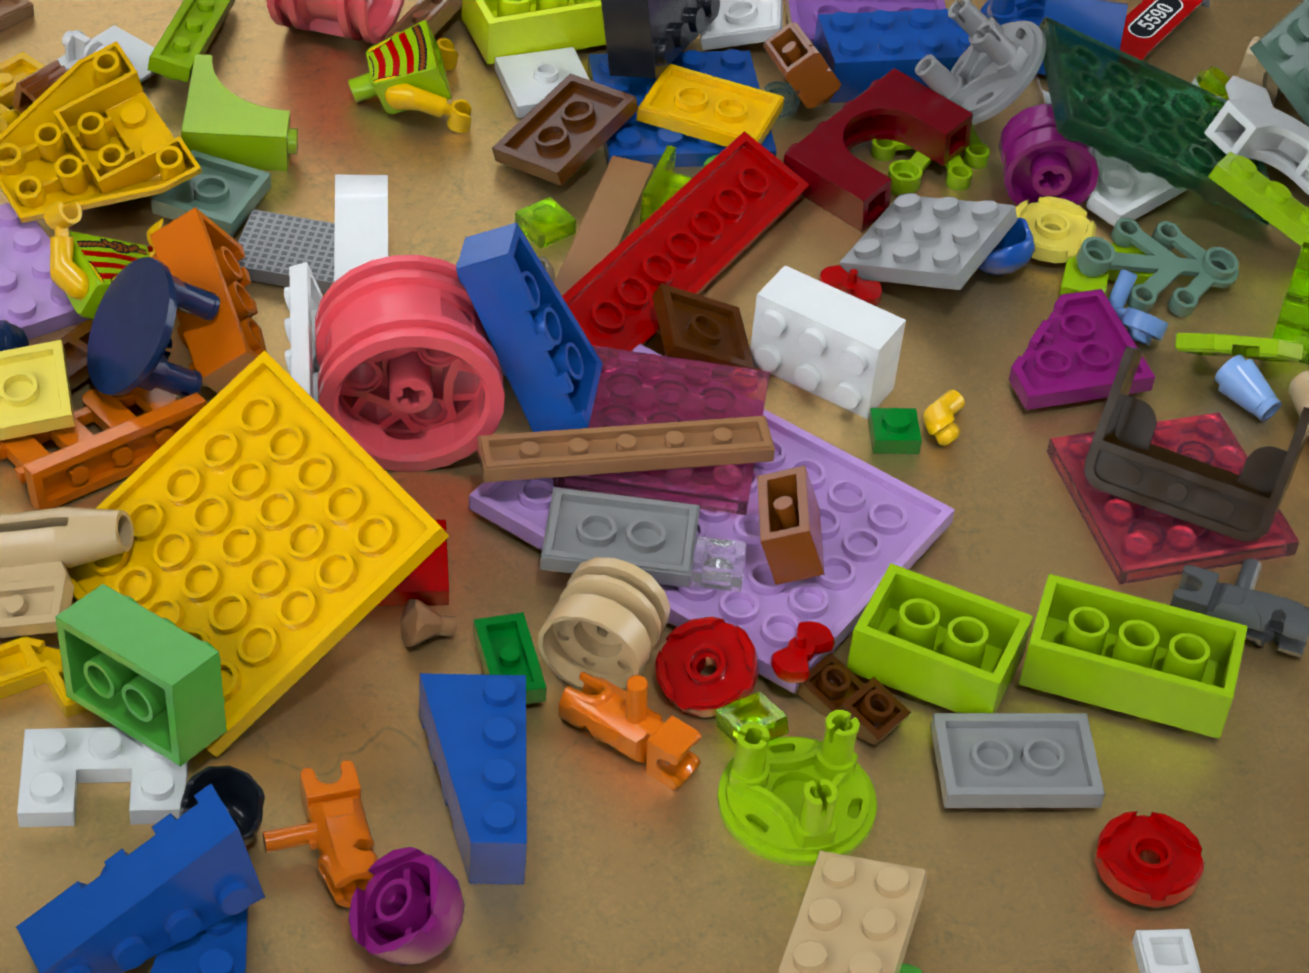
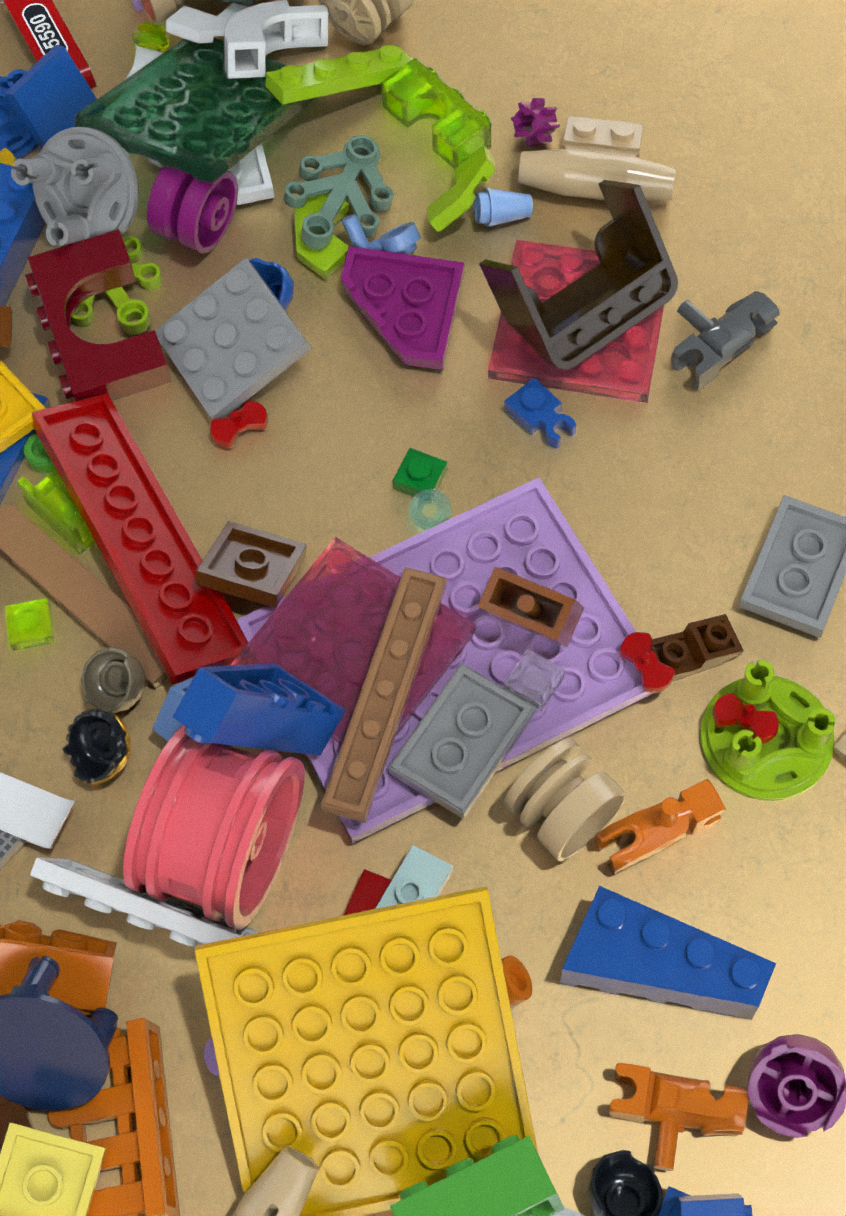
camera: 55 degrees left, 20 degrees up
green plate [473,612,547,704] -> none
red plate [655,616,759,718] -> none
clear neon green plate [716,692,789,744] -> none
white brick [750,265,906,419] -> none
lime brick [847,563,1033,713] -> none
yellow arm [922,389,965,446] -> none
light yellow plate [1015,196,1096,263] -> none
lime brick [1019,574,1248,739] -> none
none -> light aqua plate [376,845,453,909]
none -> clear light blue plate [410,489,452,530]
none -> orange tile [501,955,532,1007]
none -> blue plate [504,378,576,449]
none -> red piece [712,693,779,744]

